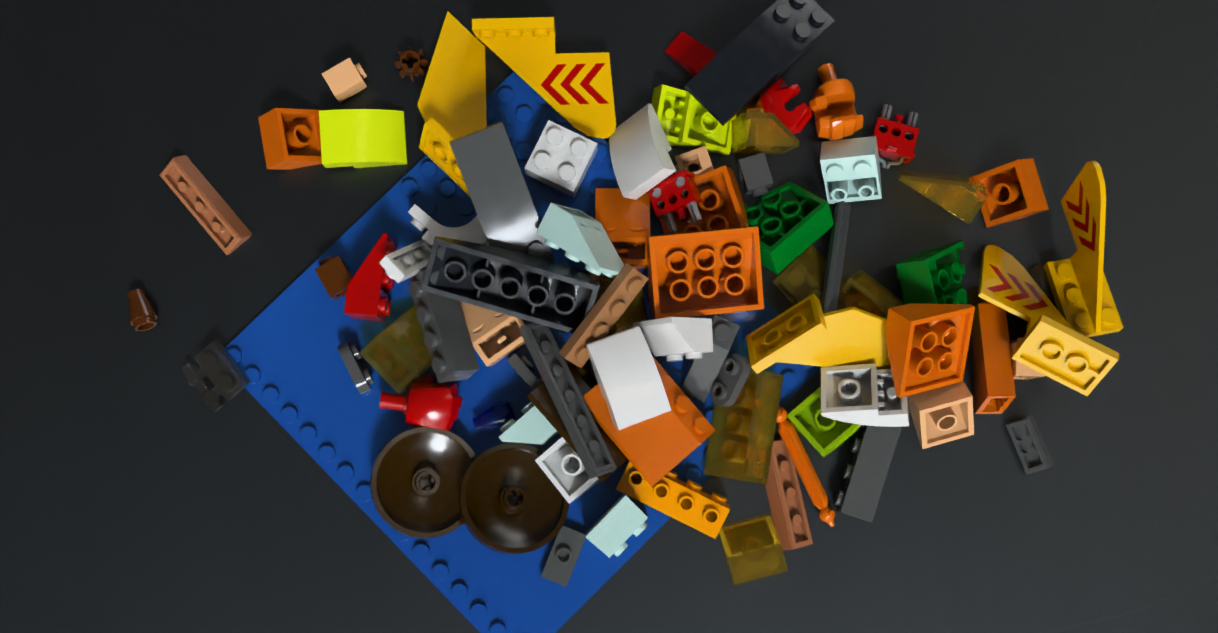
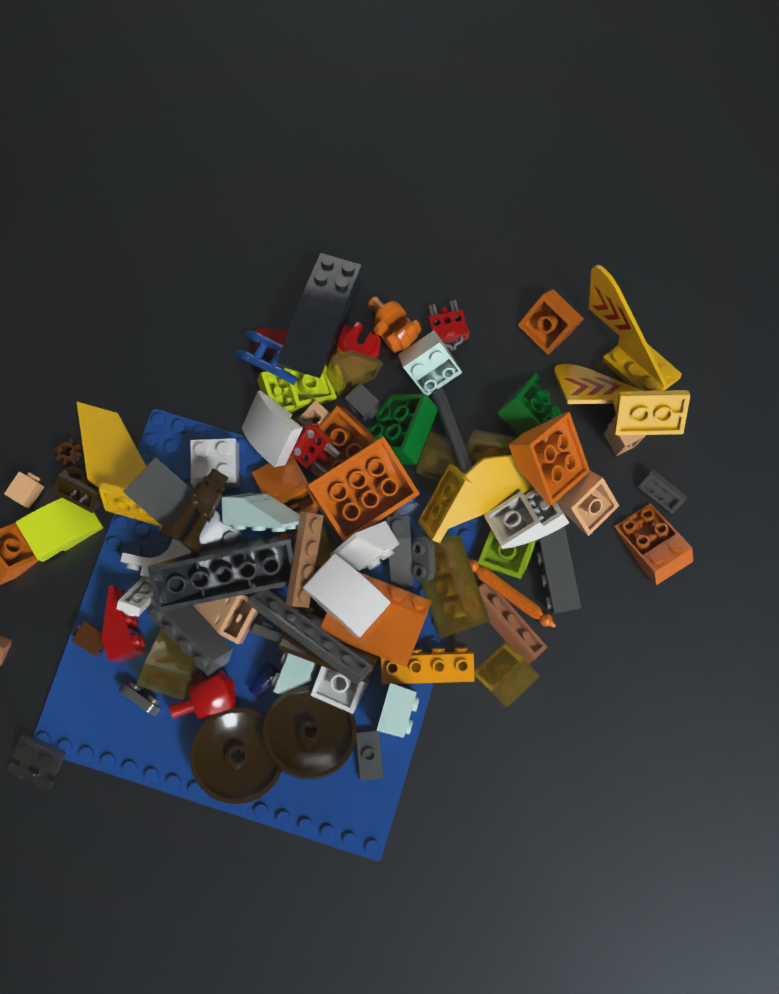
camera: 25 degrees left, 5 degrees down
yellow piece [472,17,616,139] -> none
clear yellow slope [899,170,988,224] -> none
orange slope [972,301,1016,414] -> none
none -> dark brown brick [53,465,103,513]
none -> dark brown piece [159,468,228,553]
none -> blue piece [234,330,298,385]
none -> orange slope [614,503,693,585]

